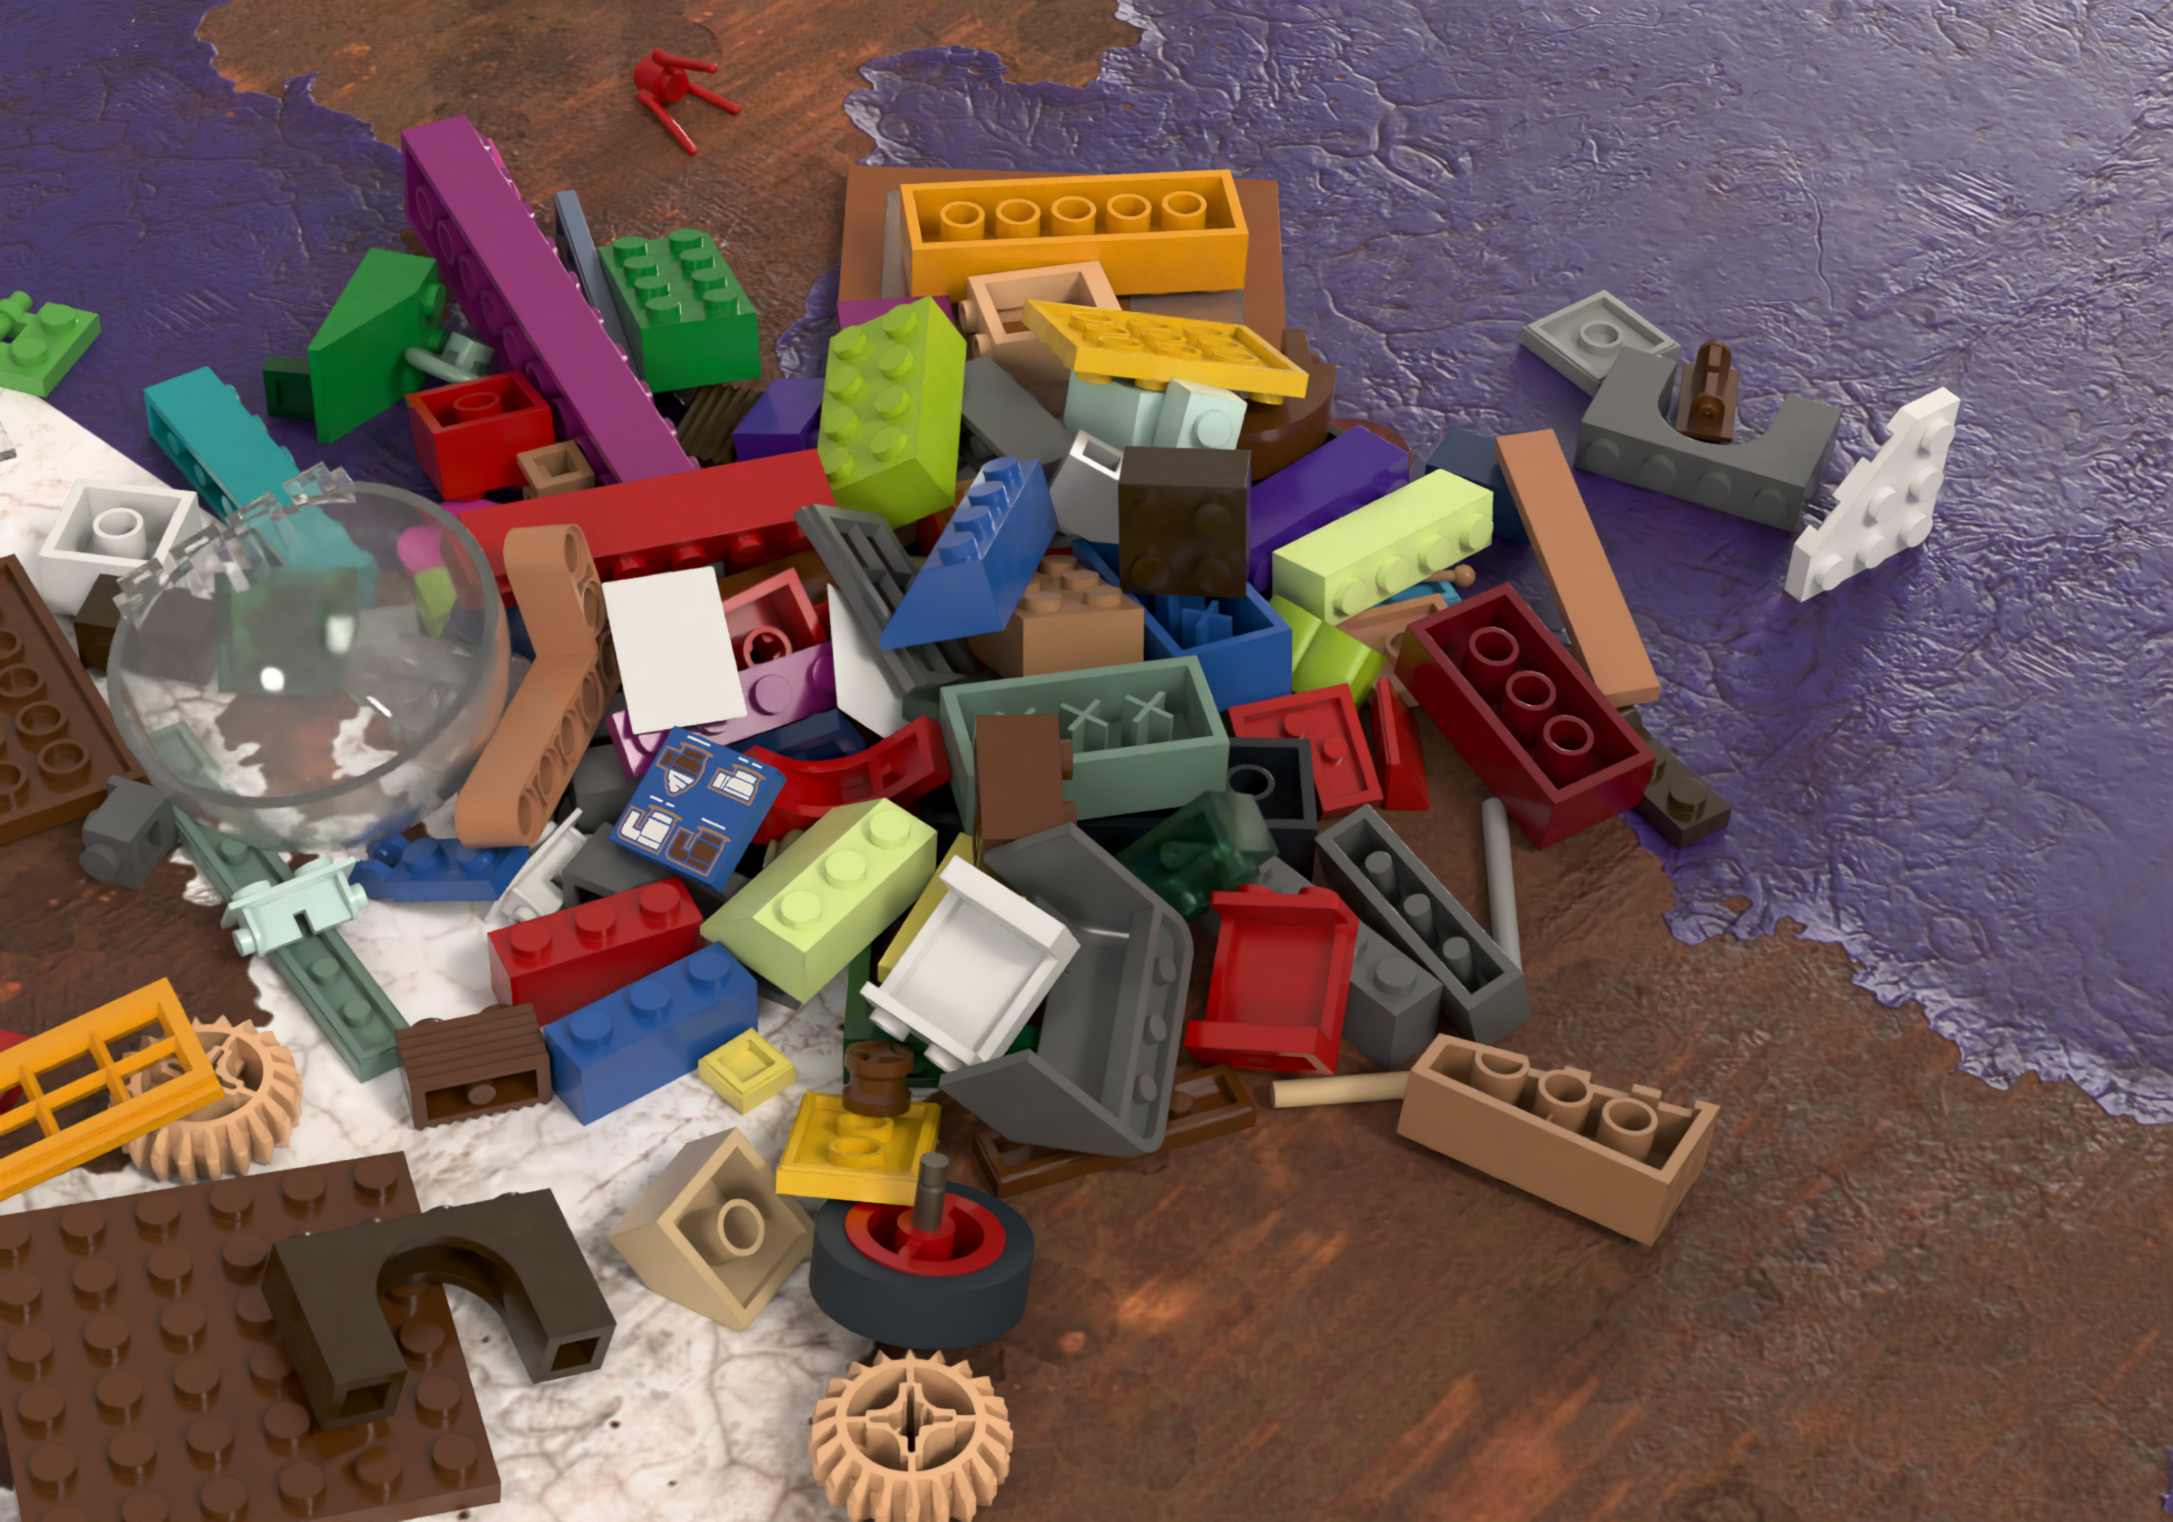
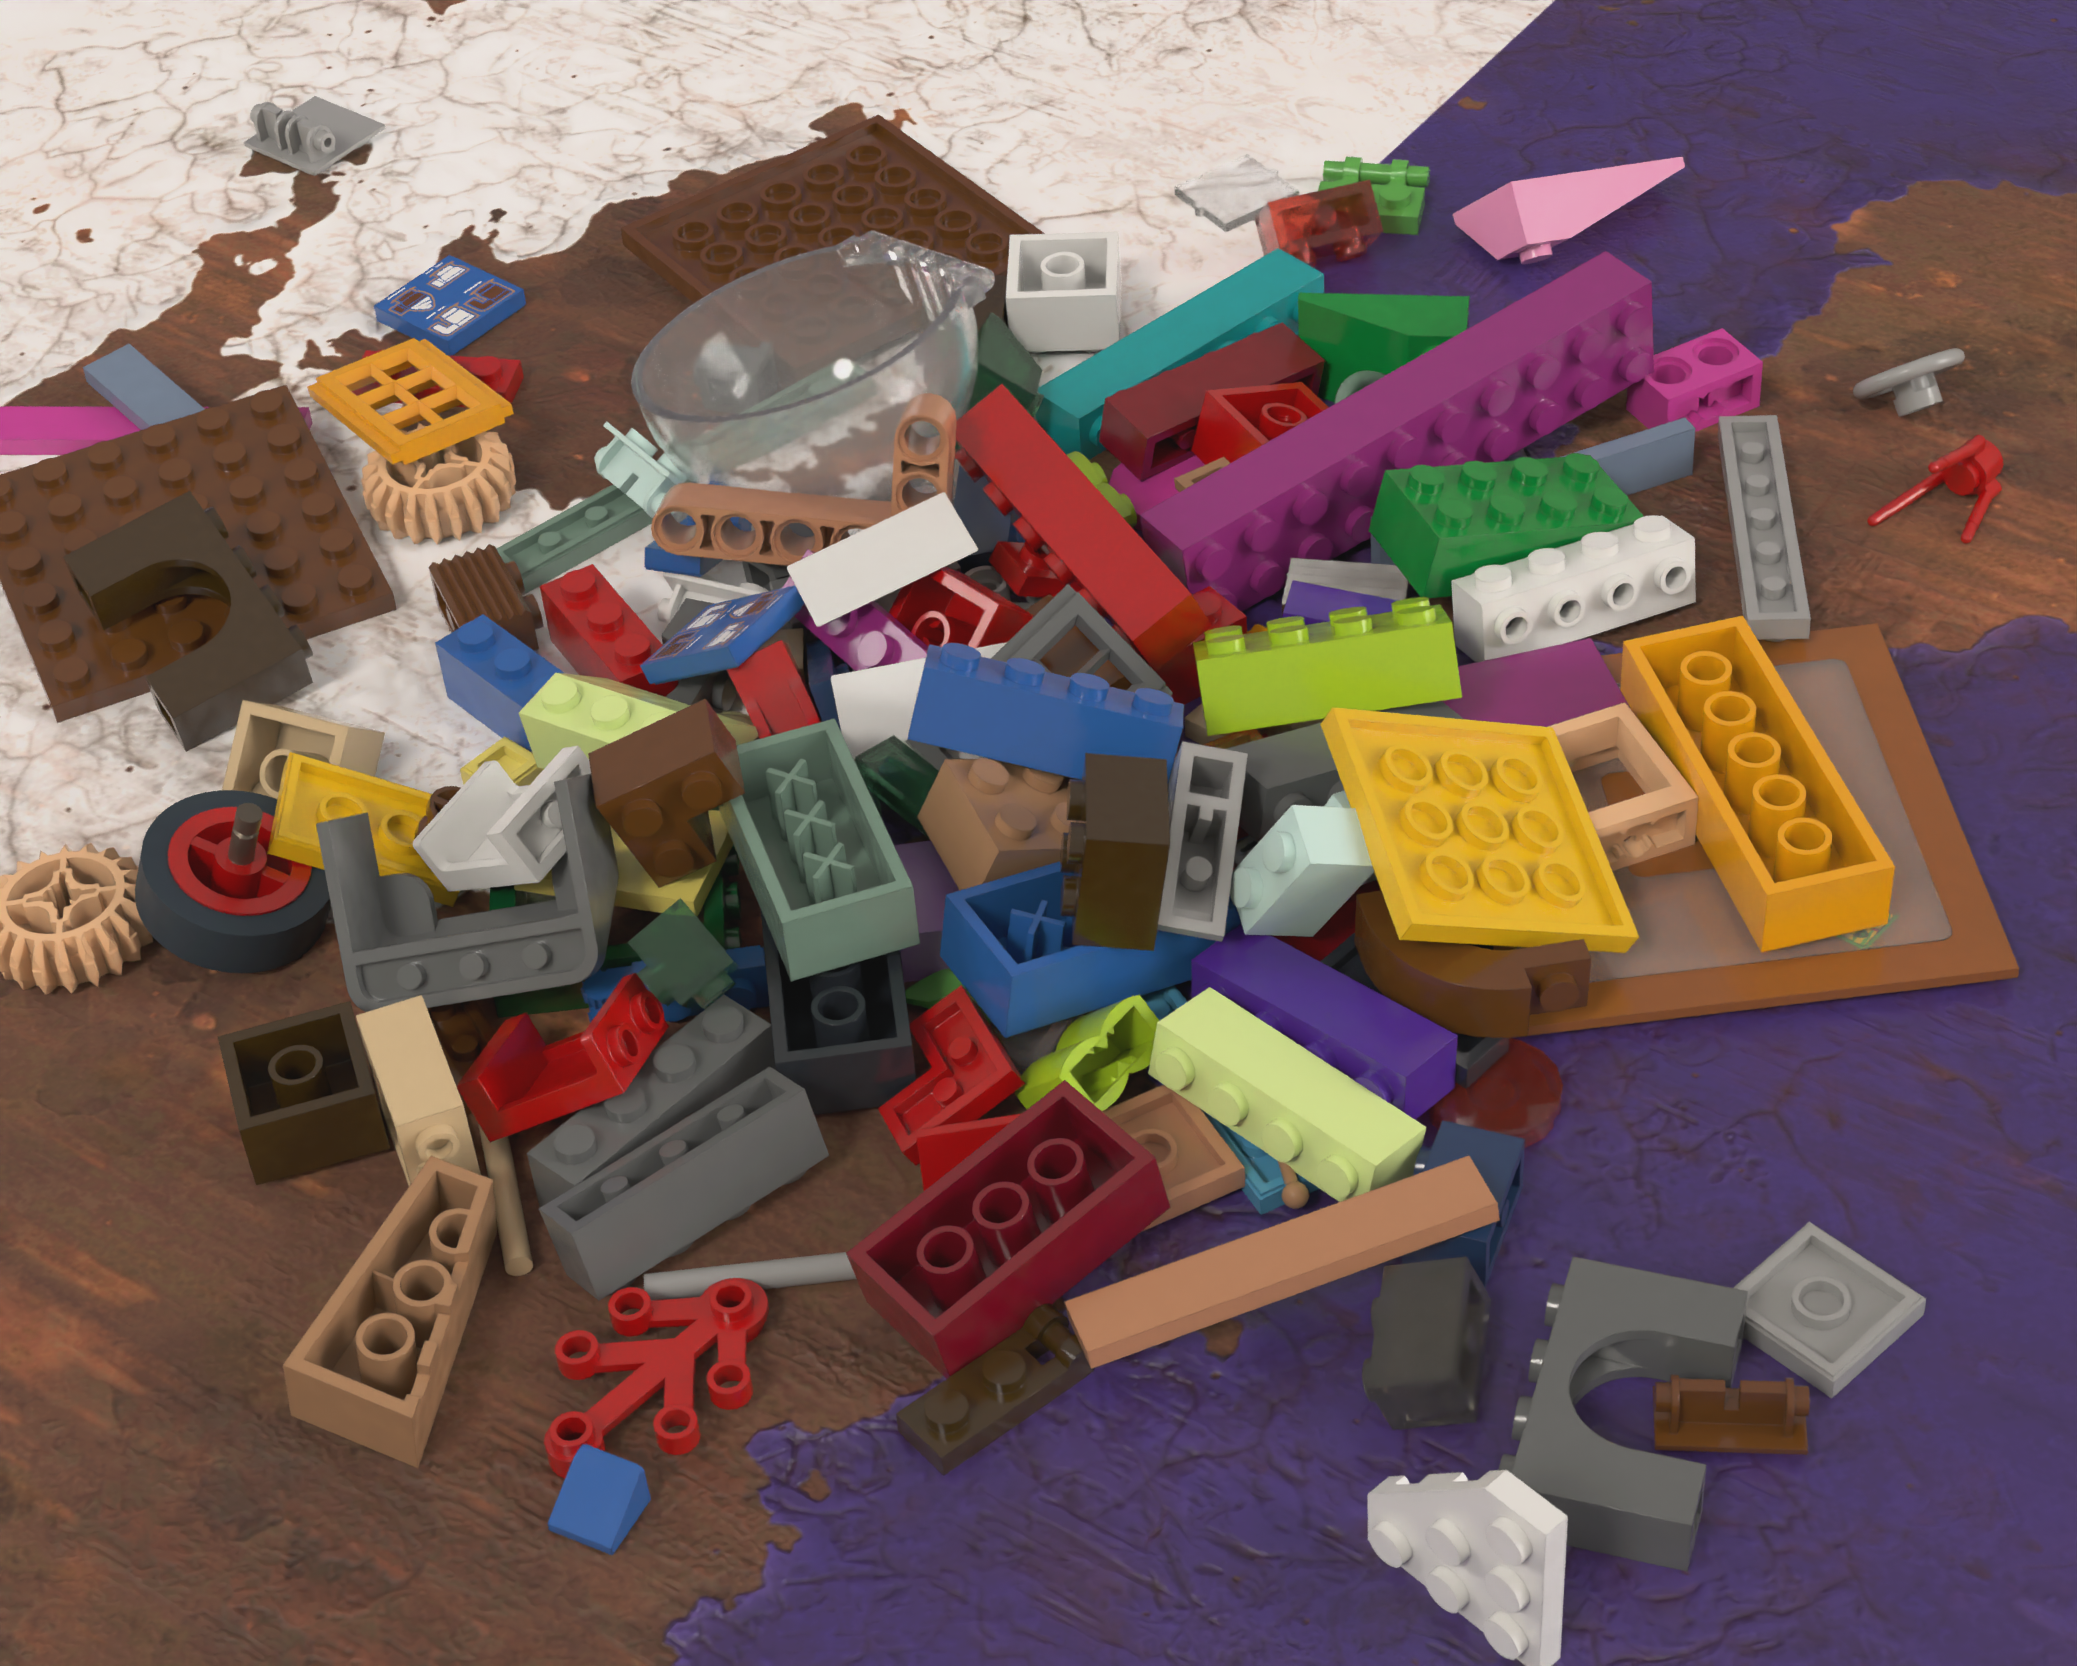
camera: 90 degrees right, 0 degrees up
none -> dark brown brick [218,1001,390,1185]
none -> tan window [356,995,481,1186]
none -> red plant [544,1278,769,1479]
none -> blue slope [547,1444,651,1556]
none -> dark red brick [1099,322,1325,481]
none -> clear red brick [1254,180,1384,267]
none -> clear smoke brick [1362,1257,1491,1430]
none -> white brick [1451,515,1696,662]
none -> bright pink wedge [1453,157,1685,264]
none -> light grey plate [1718,415,1811,642]
none -> light grey piece [1853,348,1965,417]

